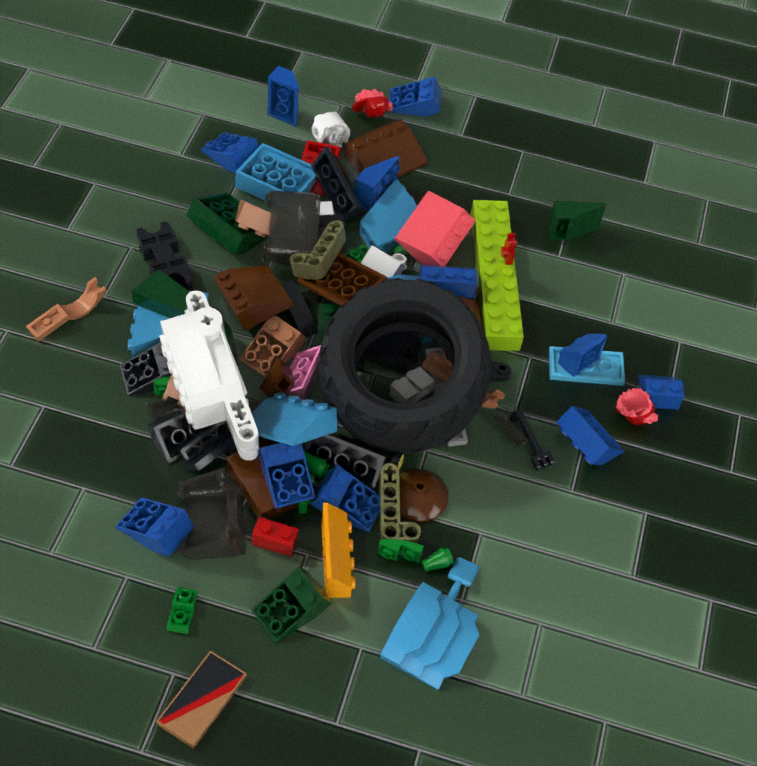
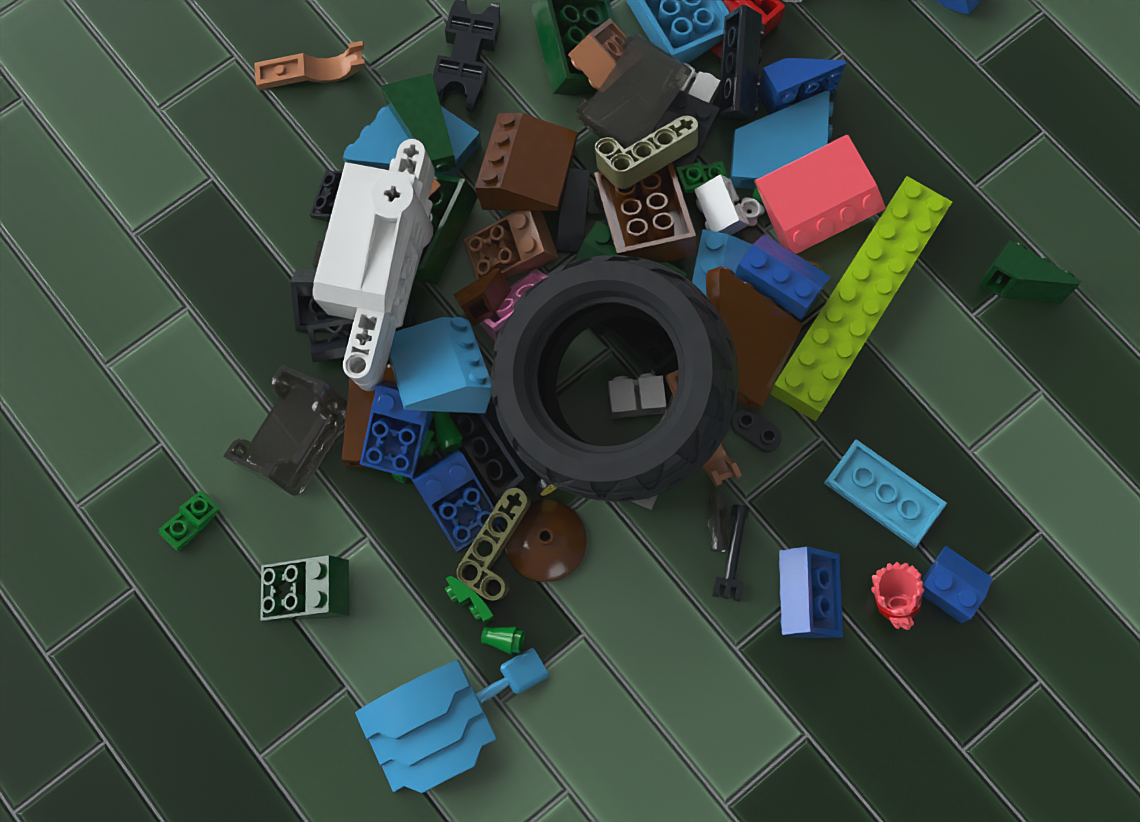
camera: 40 degrees right, 20 degrees up
blue slope [115,497,195,557] -> none
tile [156,651,247,749] -> none
red brick [252,517,299,557] -> none
light orange slope [321,503,355,598] -> none
reddish brown slope [345,119,428,177] -> none
red plate [501,233,517,265] -> none
blue slope [558,334,607,377] -> none

